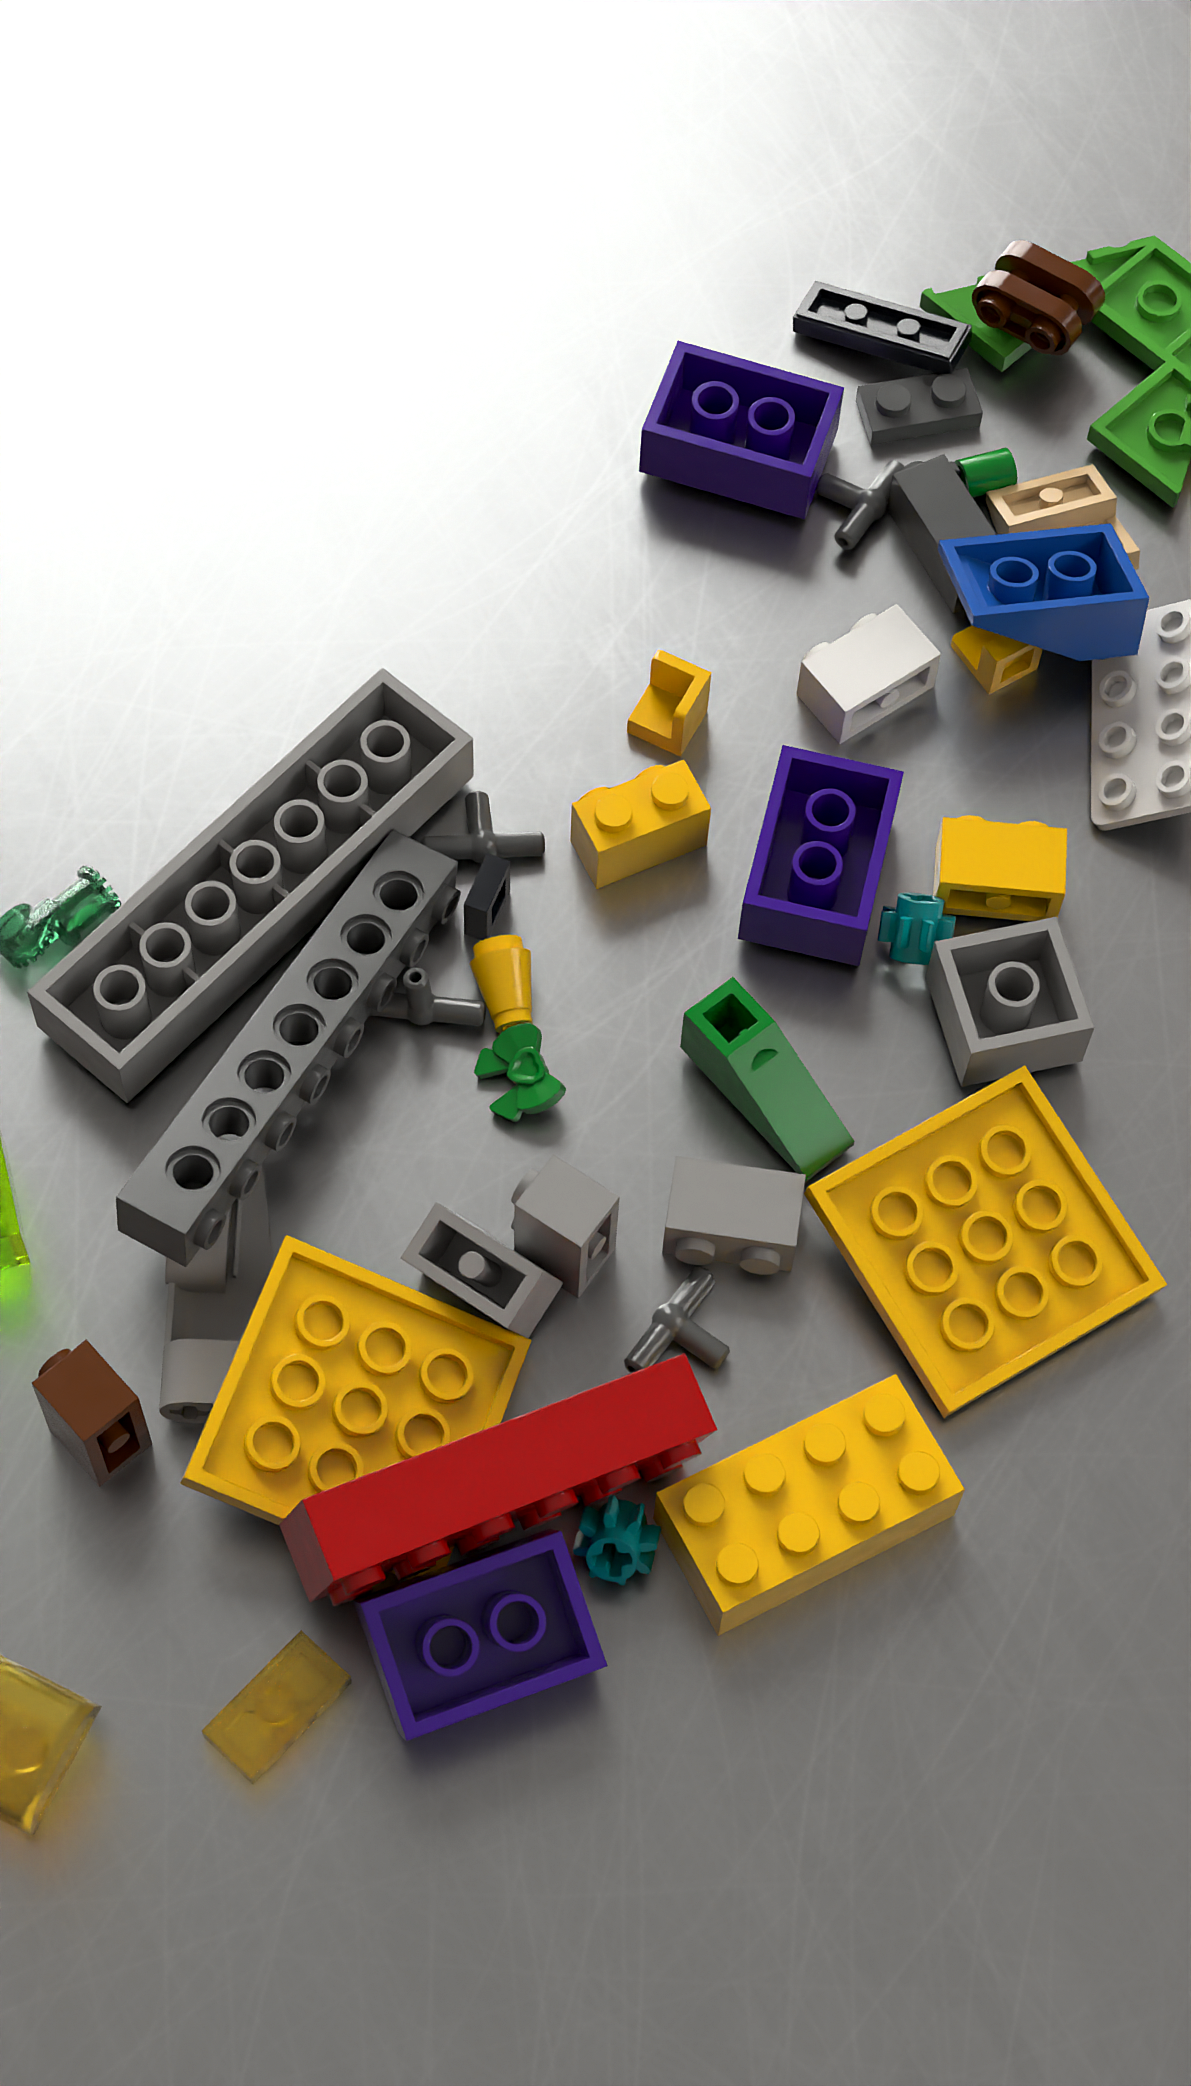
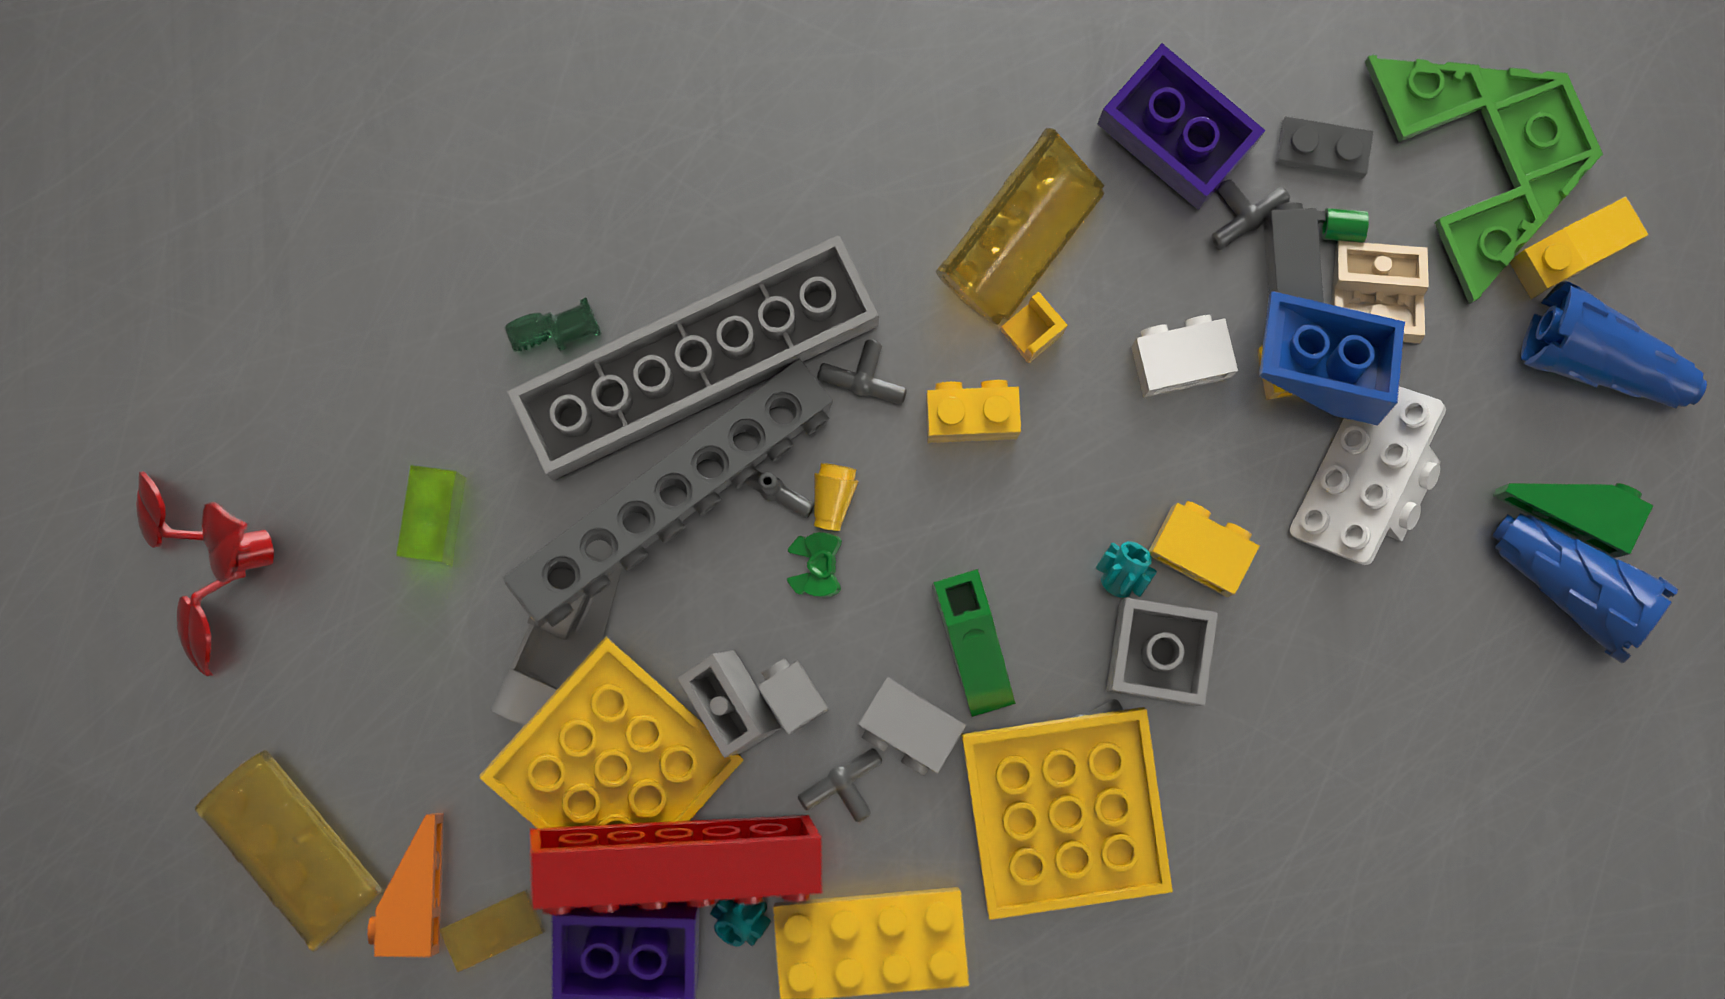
camera: 25 degrees right, 20 degrees up
reddish brown brick [32,1339,152,1487] -> none
black tile [464,853,510,940] -> none
dark purple brick [738,745,904,966] -> none
black tile [793,281,972,375] -> none
reddish brown brick [972,240,1105,356] -> none
none -> orange slope [367,813,444,957]
none -> clear yellow container [935,128,1105,325]

